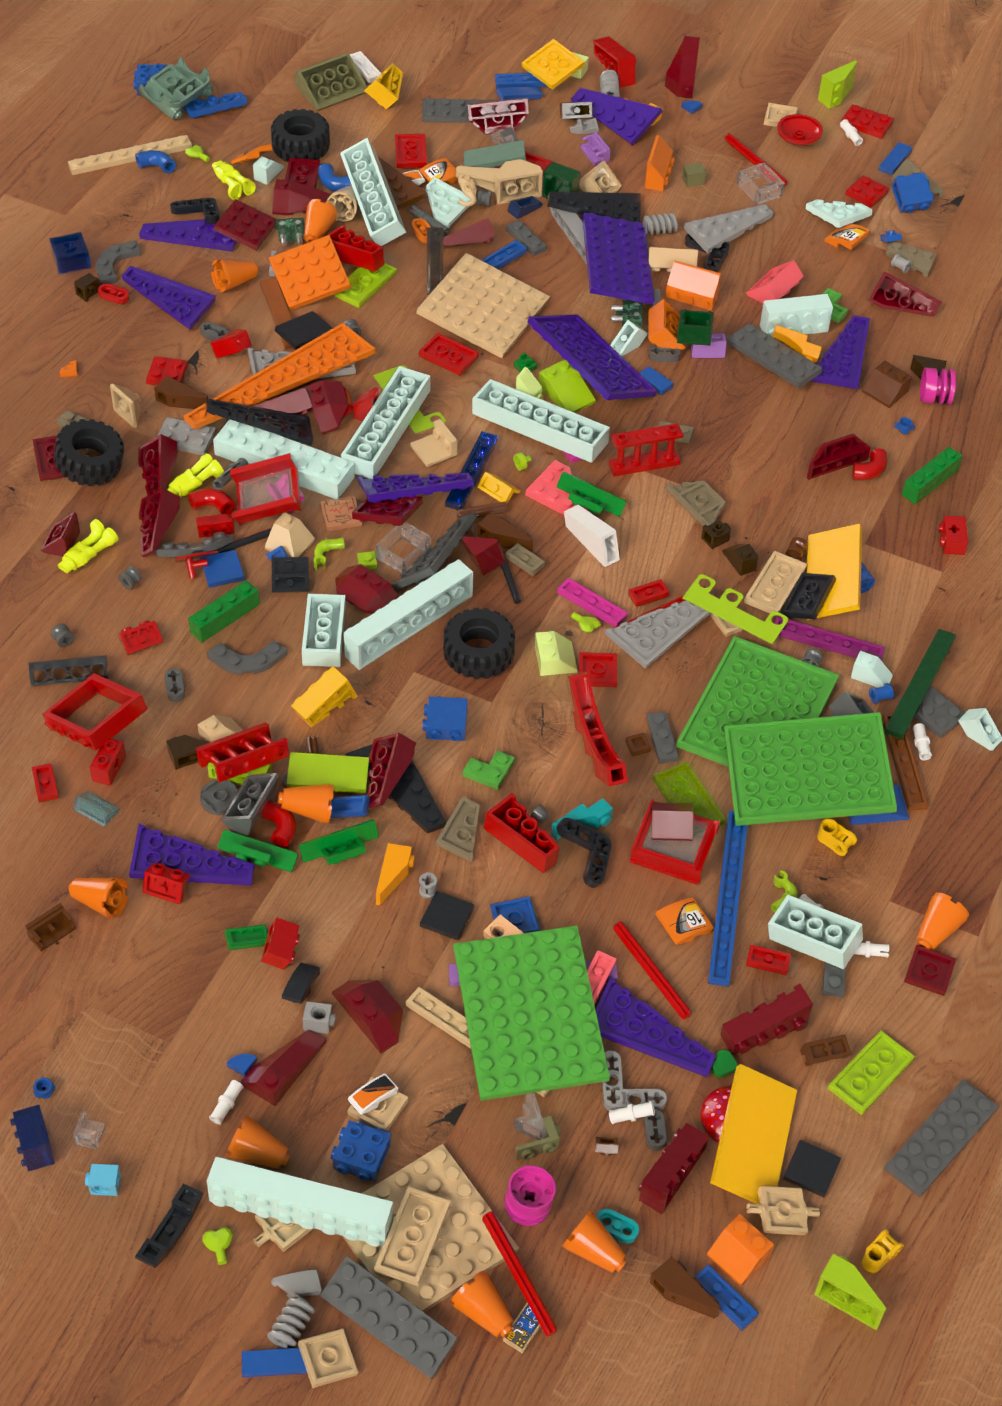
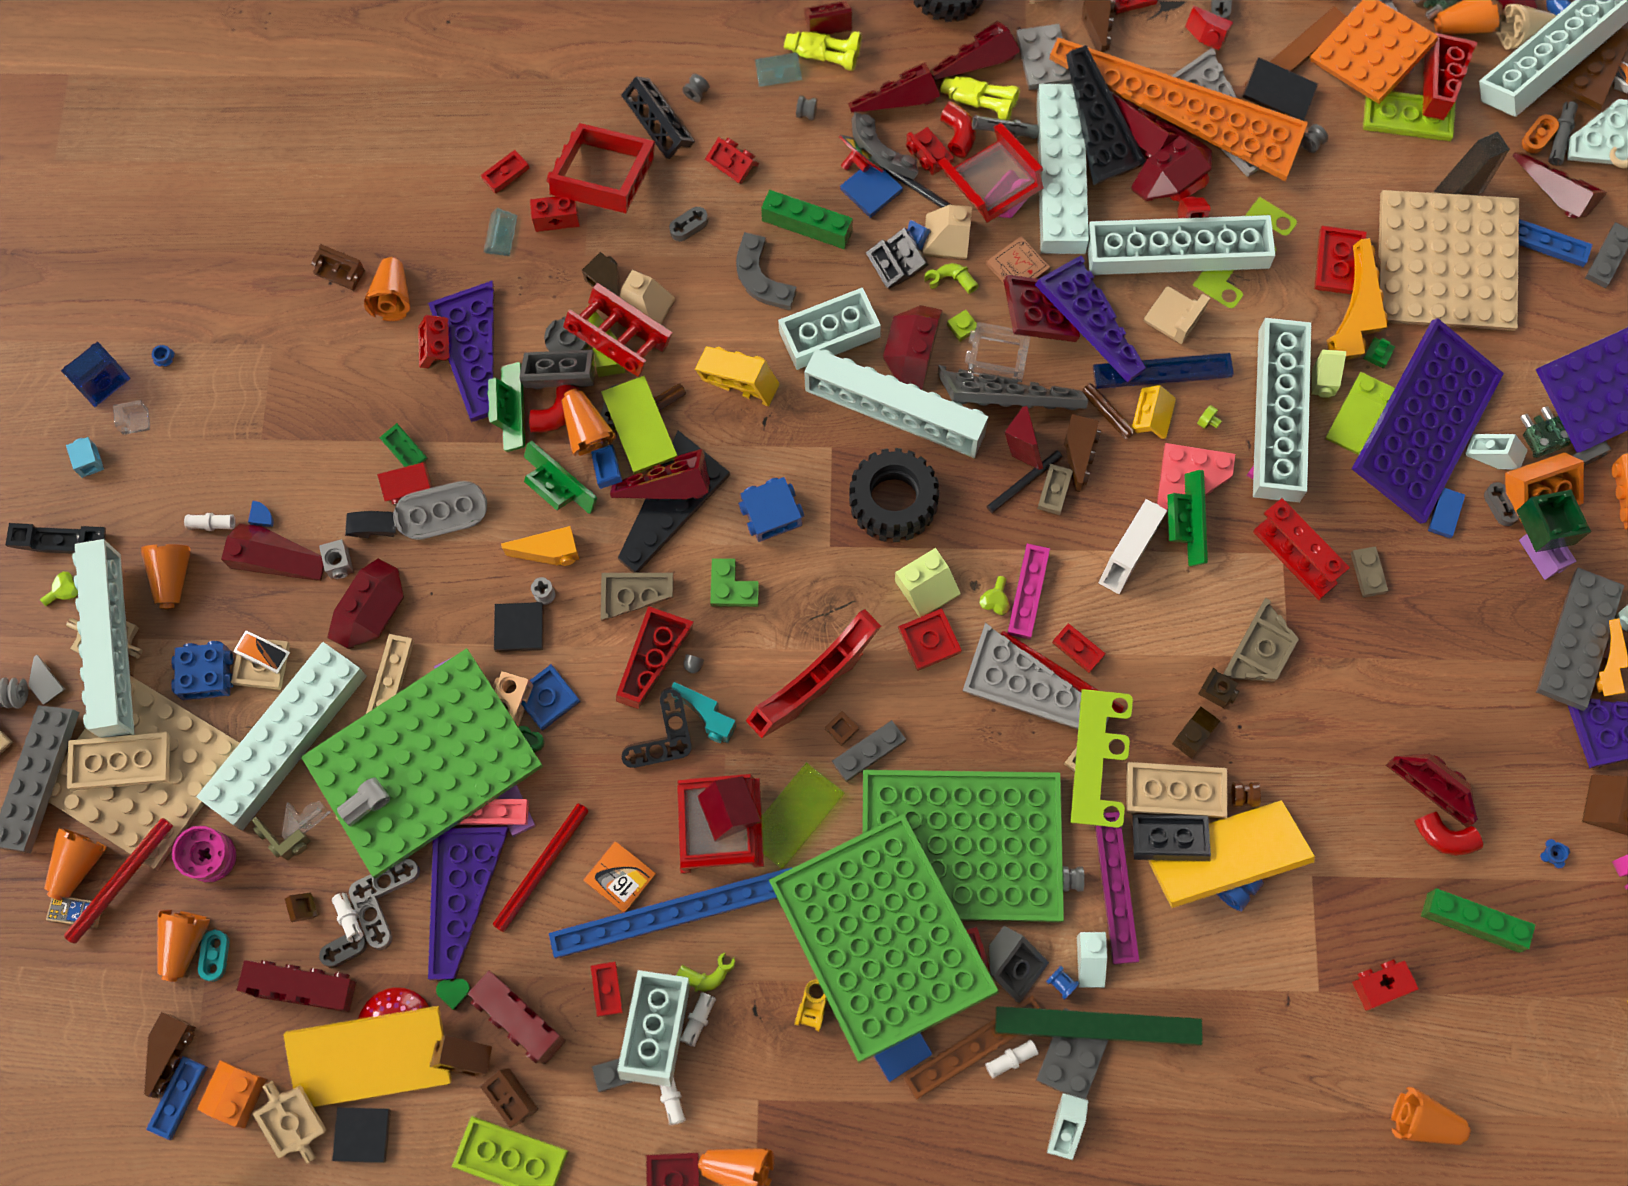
camera: 70 degrees right, 20 degrees up
none -> light aqua brick [196,642,367,831]
none -> light grey piece [337,777,390,827]
none -> light grey tile [393,481,487,540]
none -> reddish brown hinge [429,1035,492,1078]
none -> clear light blue slope [755,53,802,87]
none -> light orange arch [1326,238,1388,360]

